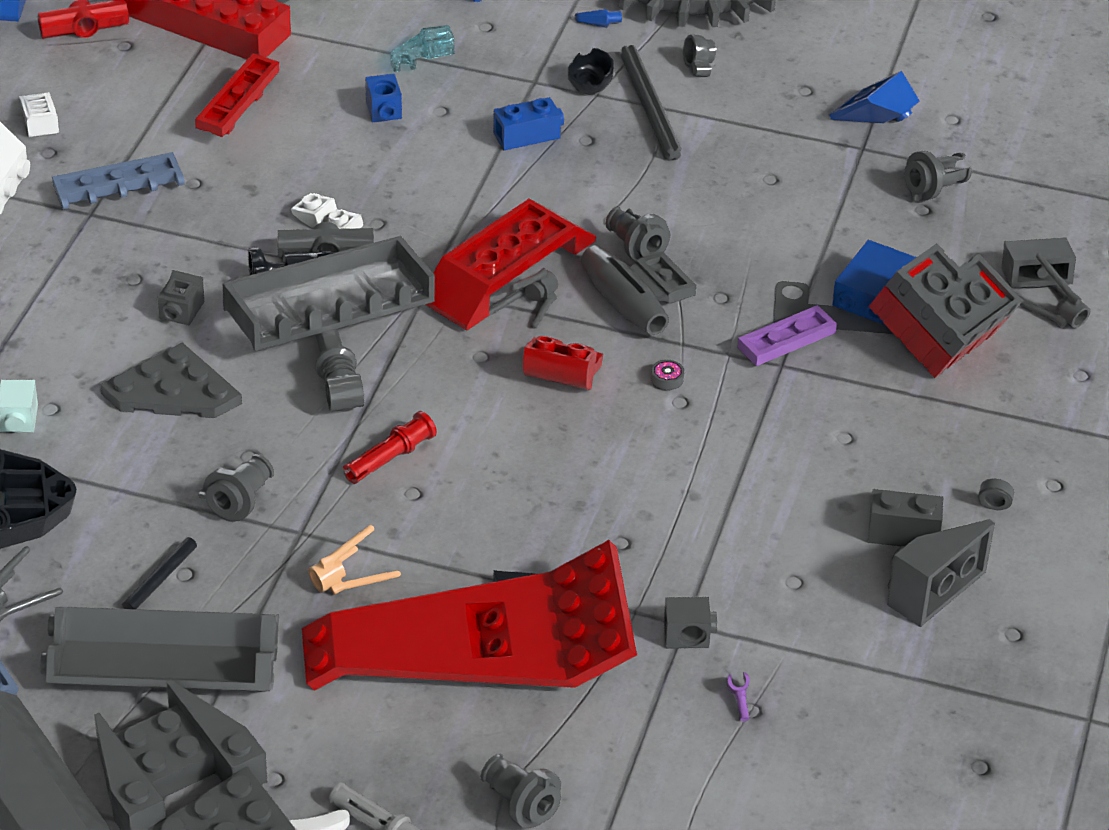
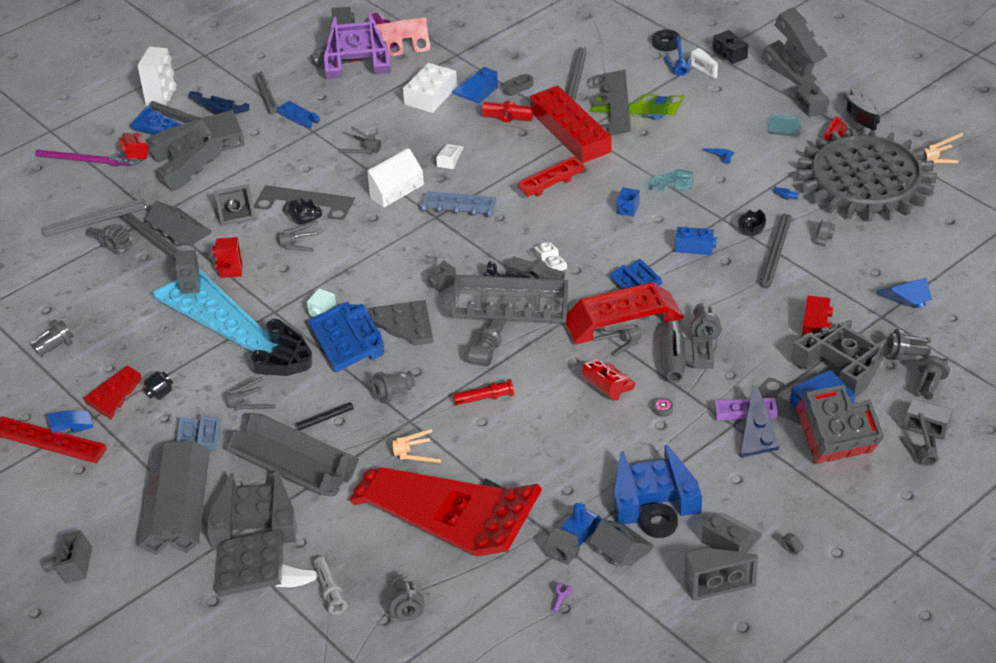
camera: 35 degrees right, 0 degrees up
none -> blue plate [307,302,385,372]
none -> blue beam [561,502,601,546]
none -> dark grey slope [589,519,654,567]
none -> blue slope [609,259,663,289]
none -> blue wedge [614,445,702,524]
none -> black tyre [640,503,678,538]
none -> wing [740,385,780,458]
none -> dark grey wedge [791,320,886,397]
none -> red brick [802,295,834,336]
none -> dark grey piece [914,356,950,400]

